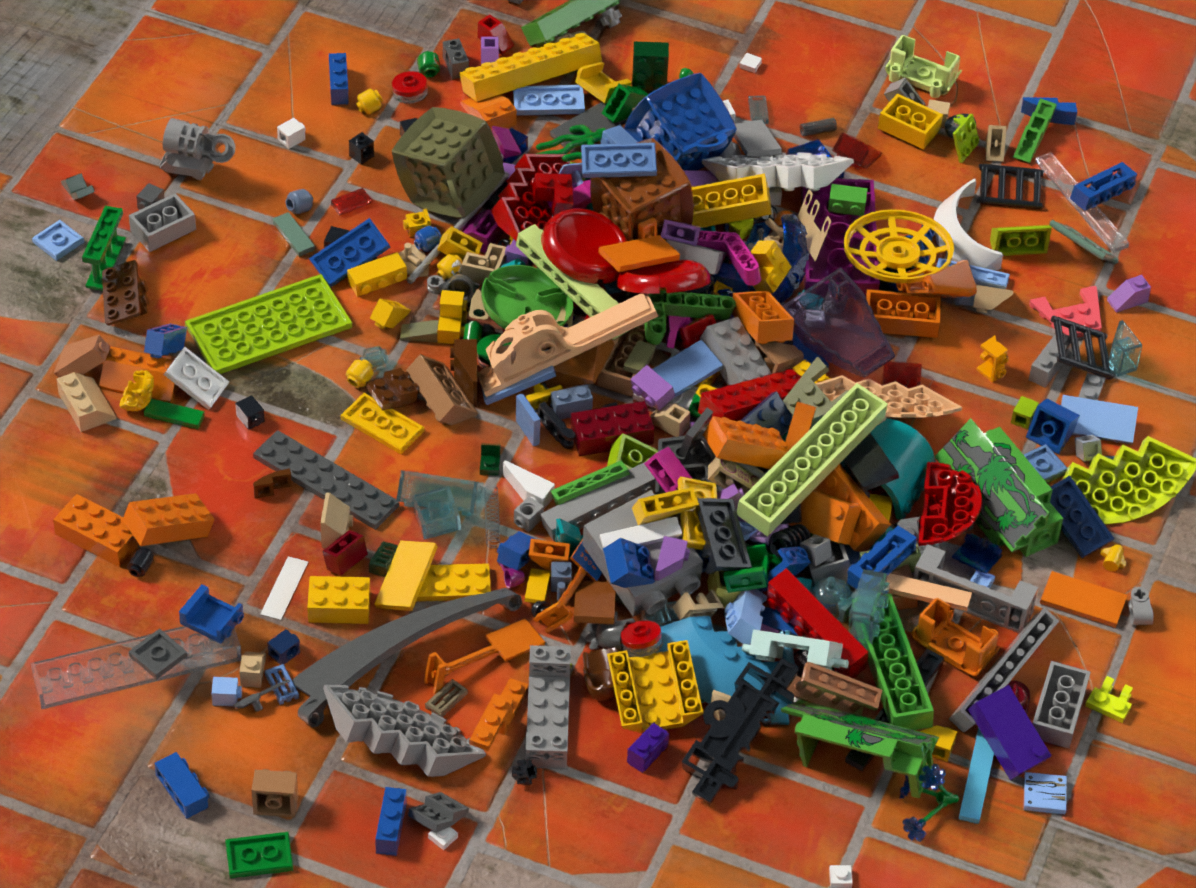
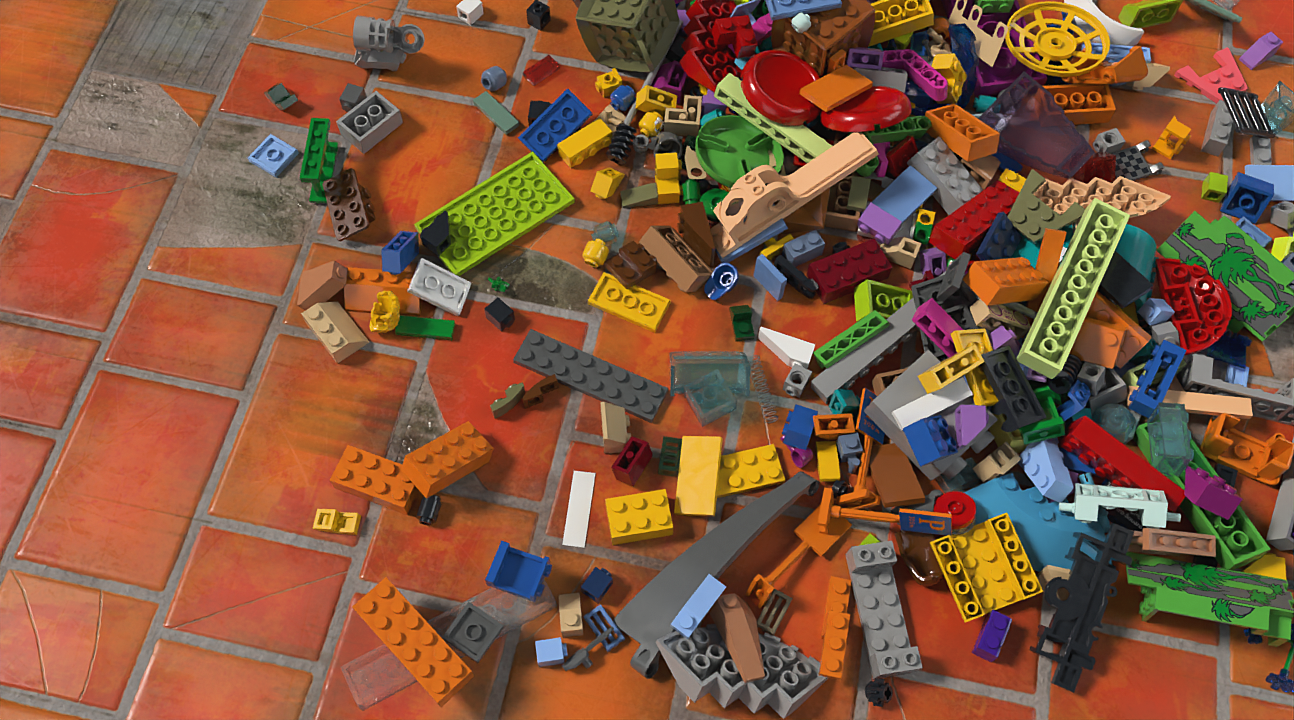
camera: 10 degrees left, 15 degrees up
none -> yellow slope [313,509,361,535]
none -> orange brick [352,577,474,707]
none -> black slope [420,211,451,256]
none -> green plant [488,277,510,292]
none -> olive slope [490,383,525,419]
none -> black piece [606,124,637,165]
none -> light blue slope [670,574,726,640]
none -> blue cap [704,263,739,300]
none -> nougat wedge [709,593,765,683]
none -> light aqua piece [791,13,811,33]
none -> orange piece [818,487,952,536]
none -> light grey brick [1092,128,1125,158]
none -> dark grey flag [1103,140,1164,181]
none -> light blue brick [1137,298,1175,325]
none -> magenta slope [1184,466,1243,520]

